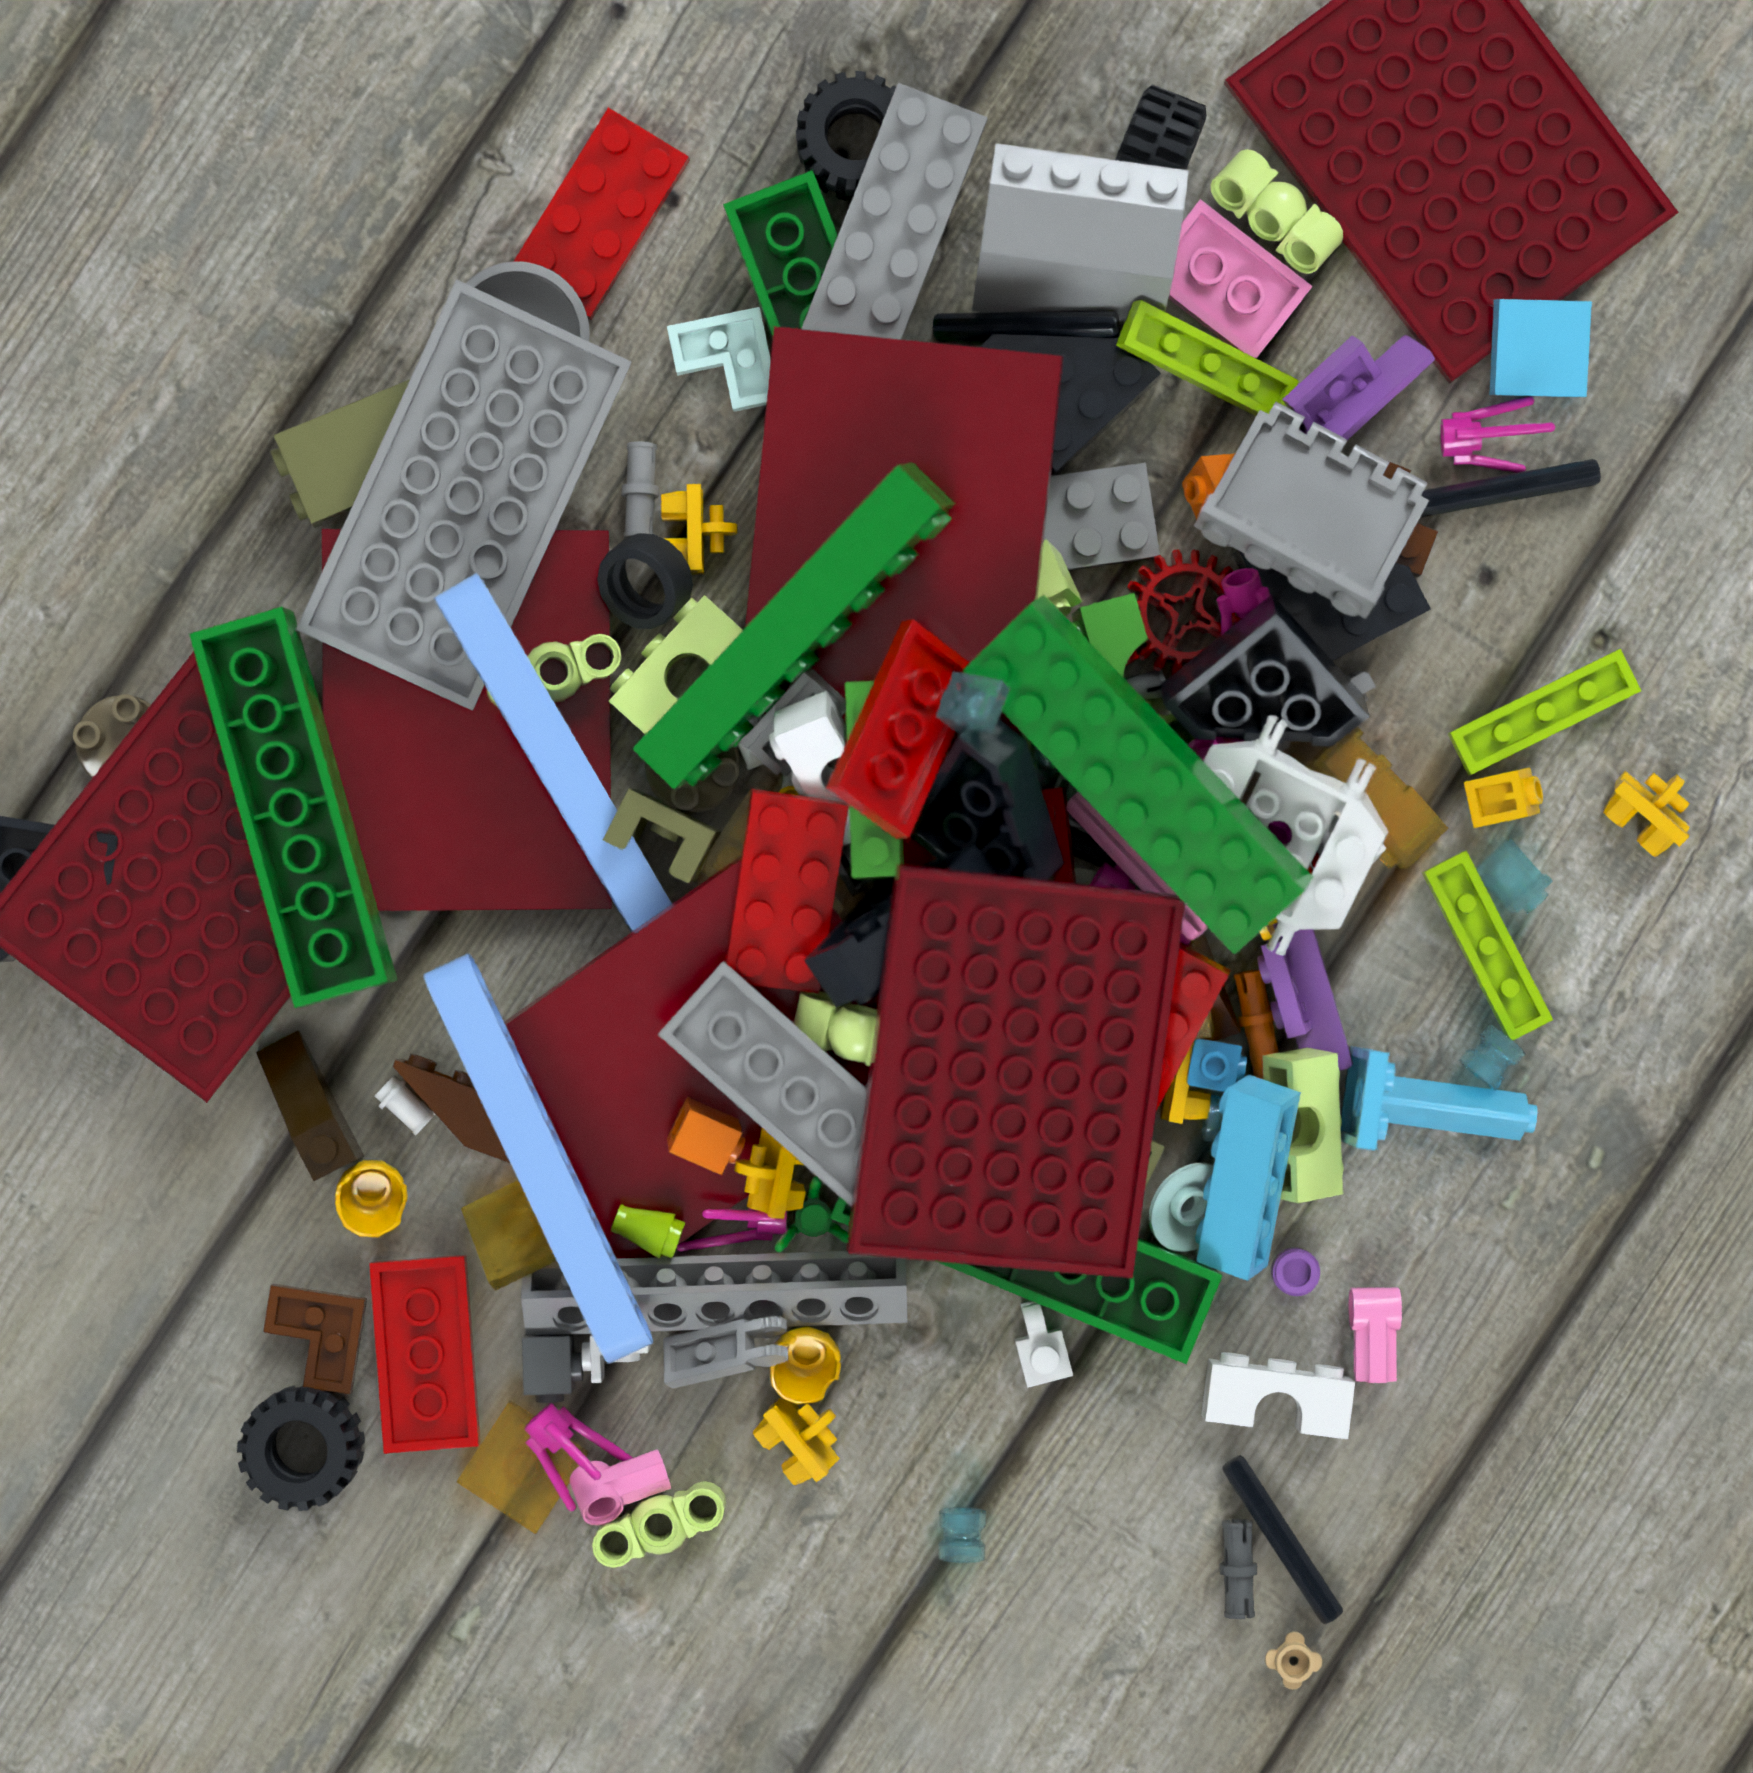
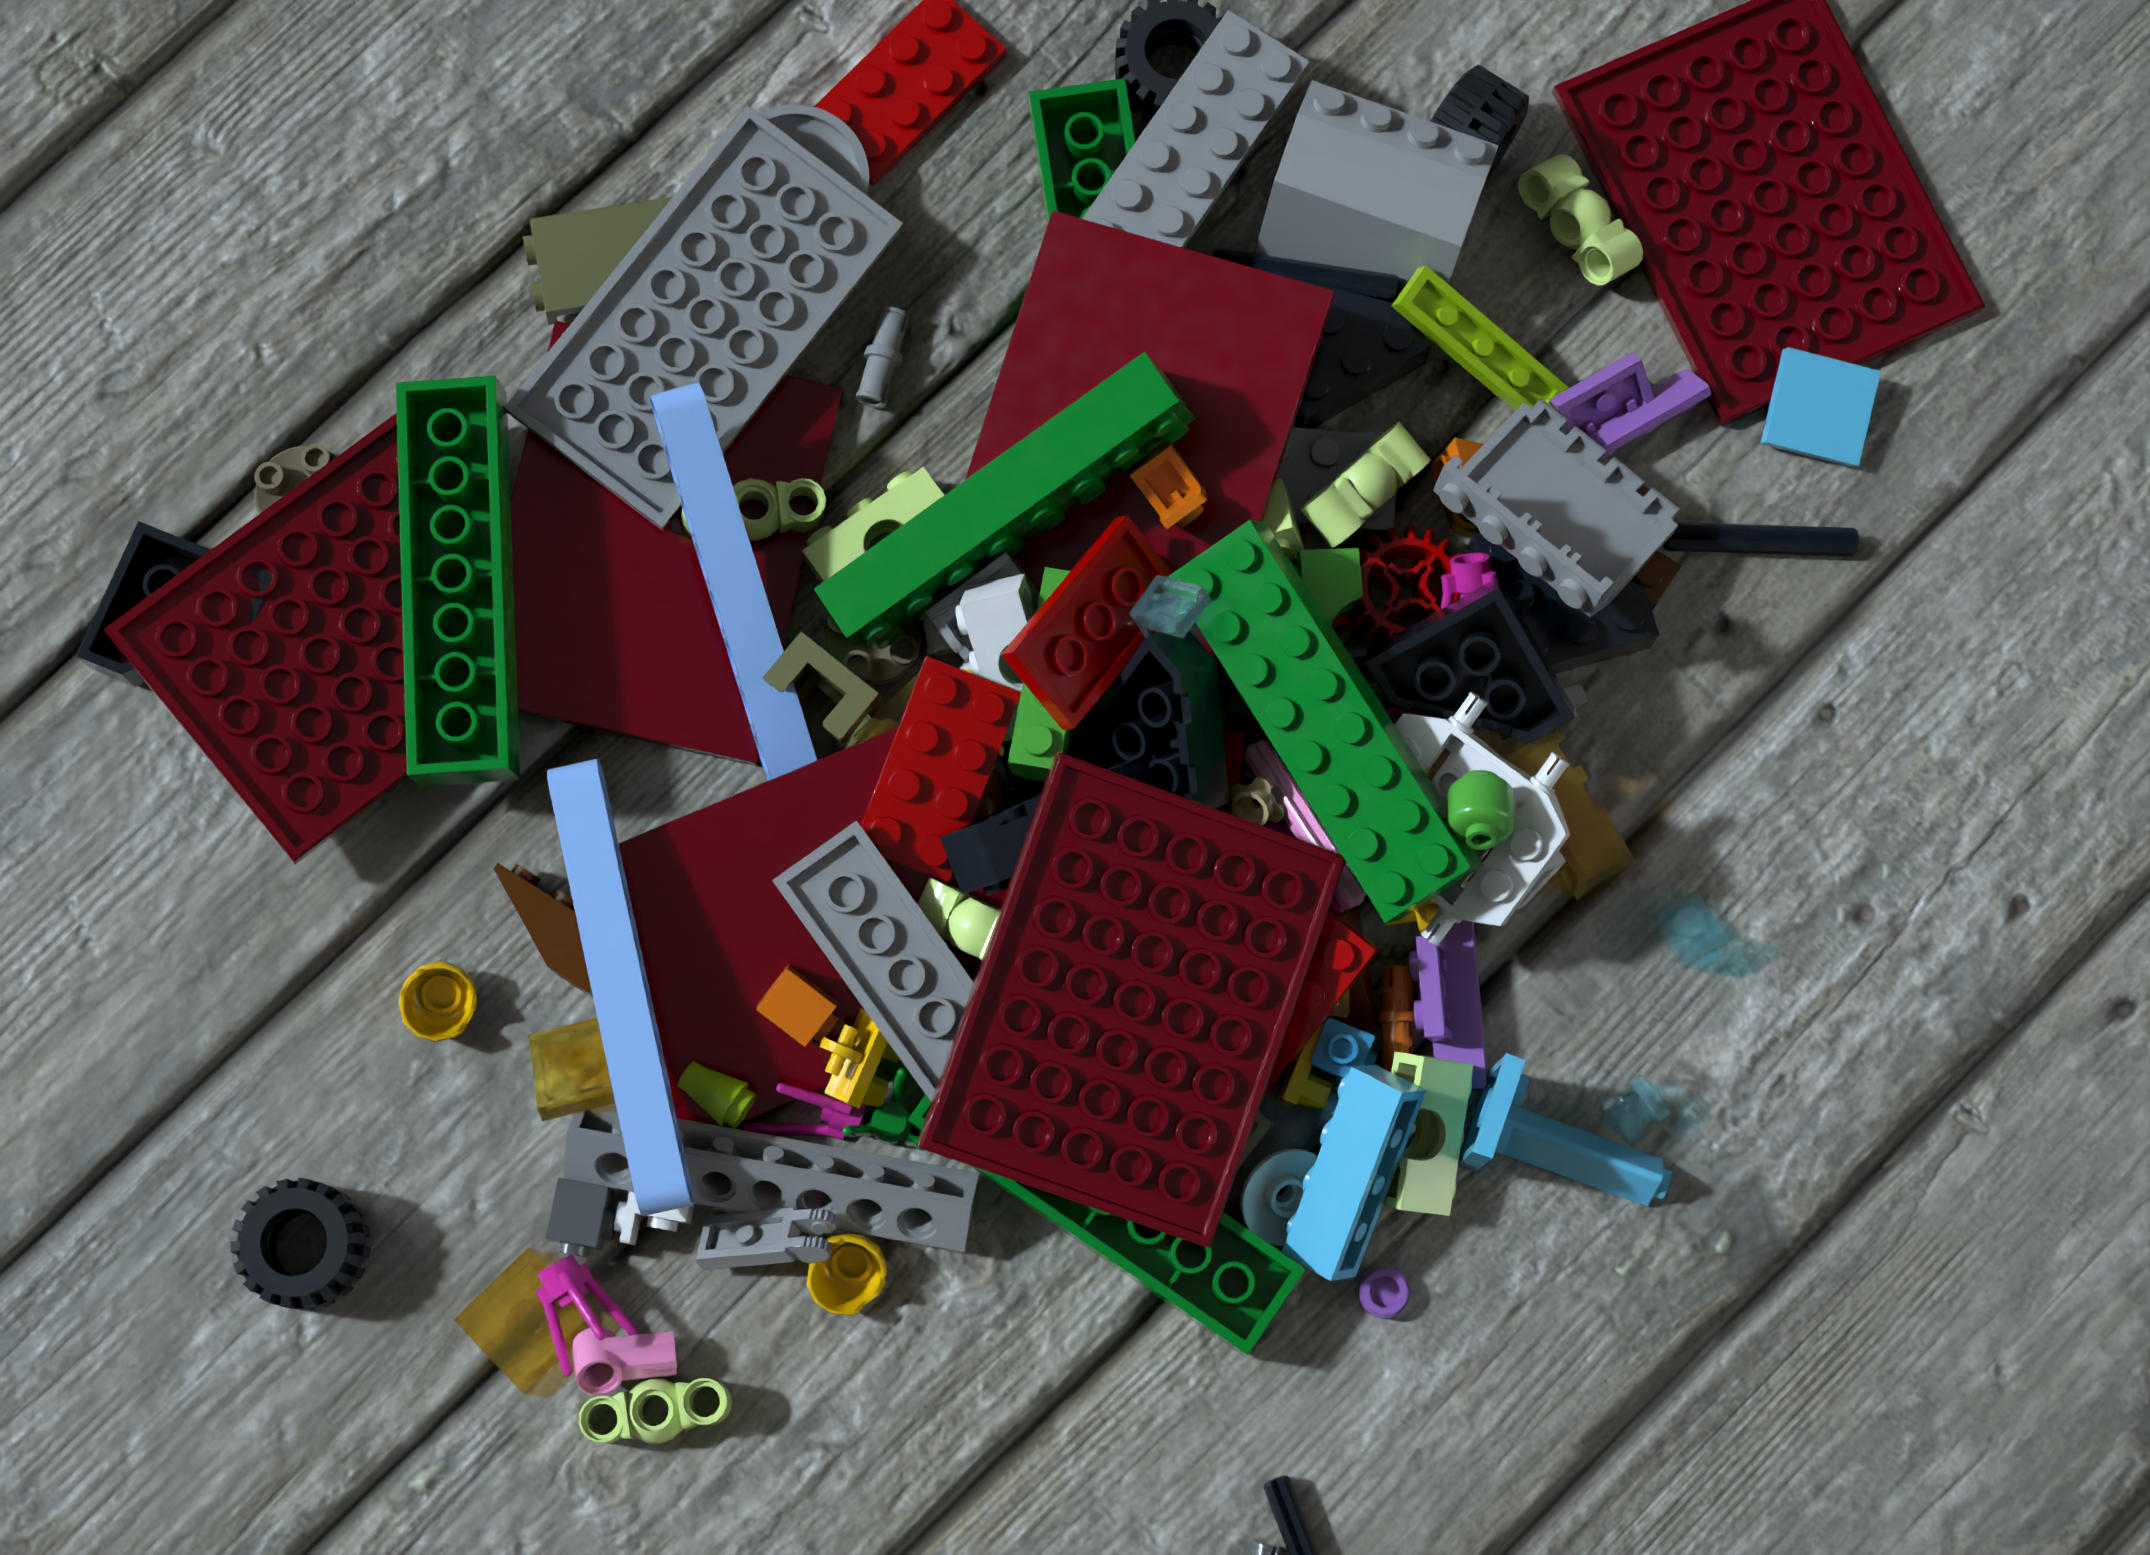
camera: 10 degrees right, 10 degrees down
dark brown slope [256,1030,364,1181] -> none
reddish brown plate [263,1284,367,1394] -> none
red plate [369,1255,481,1454] -> none
white pin [374,1076,436,1136] -> none
black tyre [597,533,693,629] -> none
yellow hips [661,484,738,575] -> none
light aqua plate [667,307,771,412] -> none
yellow hips [753,1397,840,1486] -> none
clear light blue wheel [938,1507,986,1563] -> none
white plate [1015,1301,1073,1388] -> none
bright pink plate [1168,199,1313,359] -> none
white arch [1201,1352,1355,1439] -> none
bright pink piece [1348,1287,1402,1383] -> none
lime plate [1422,850,1553,1041] -> none
dark pink plant [1440,396,1555,473] -> none
lime plate [1447,648,1641,776] -> none
yellow bracket [1464,767,1543,828] -> none
yellow hips [1603,770,1690,857] -> none
none -> orange bracket [1129,442,1207,529]
none -> tan plate [1229,776,1285,826]
none -> yellowish green piece [1300,422,1431,548]
none -> bright green head [1447,770,1515,850]

